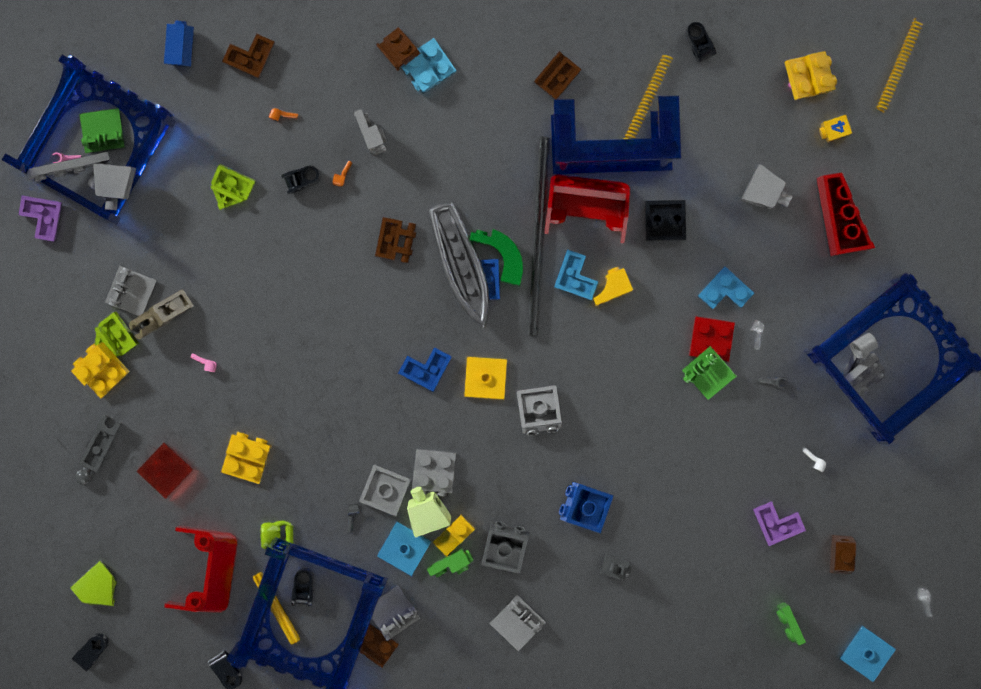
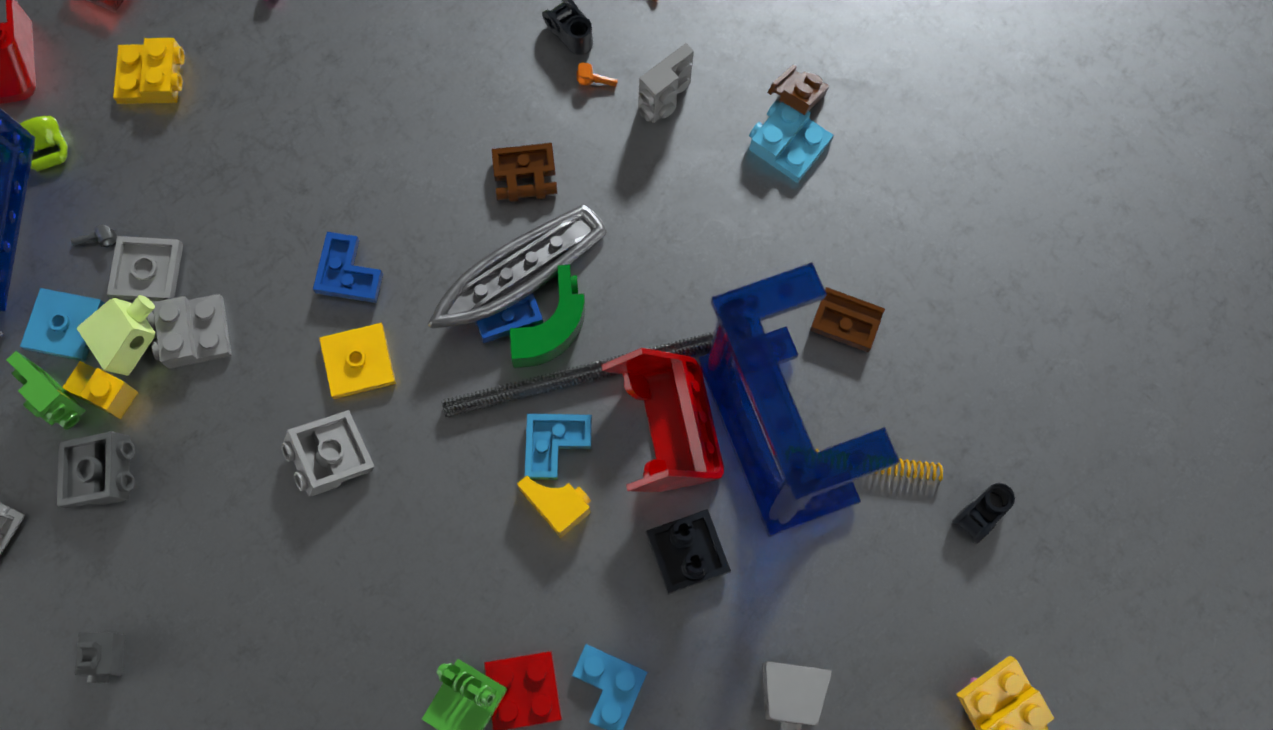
camera: 65 degrees right, 15 degrees down
blue plate [559,482,614,533] -> none

